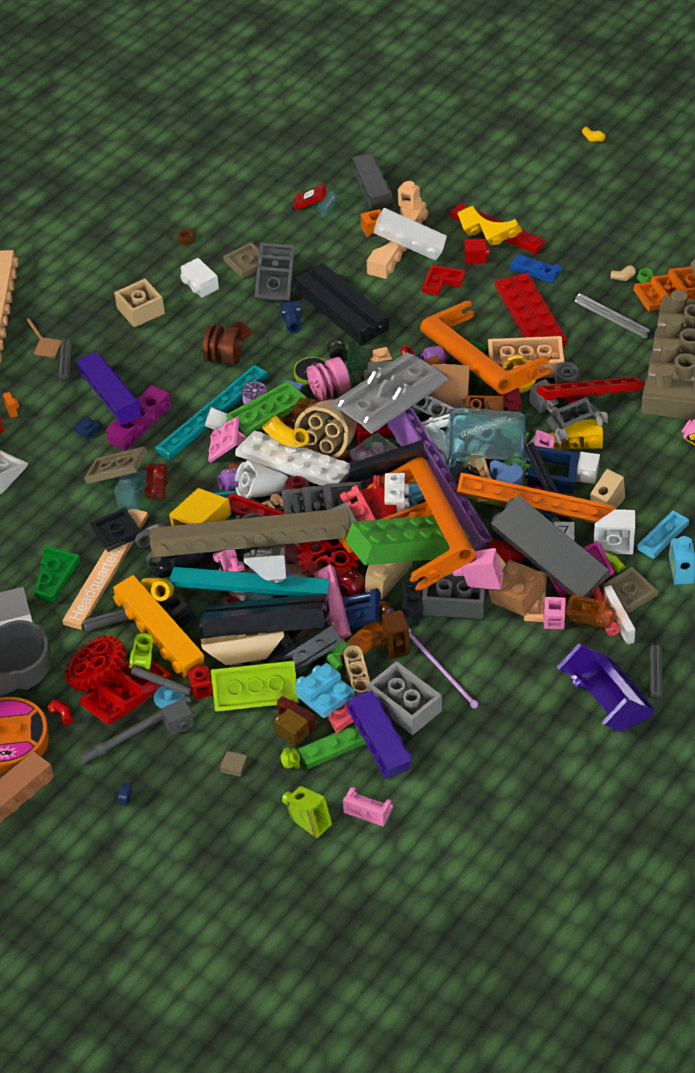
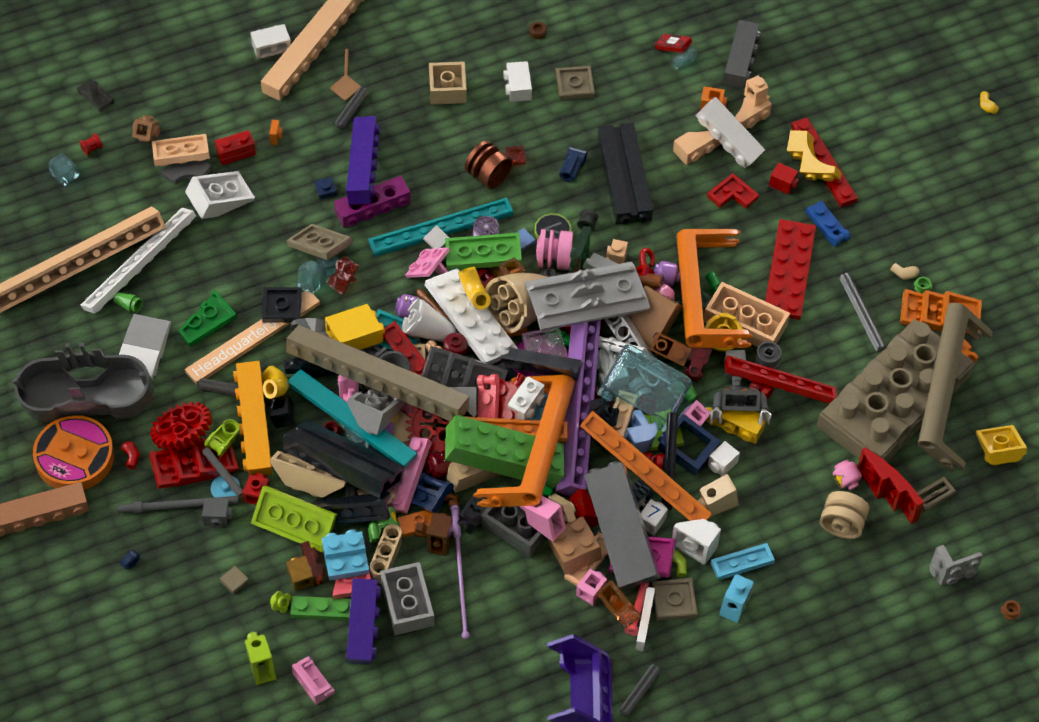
camera: 25 degrees right, 10 degrees up
dark grey slope [254,242,295,302] -> none

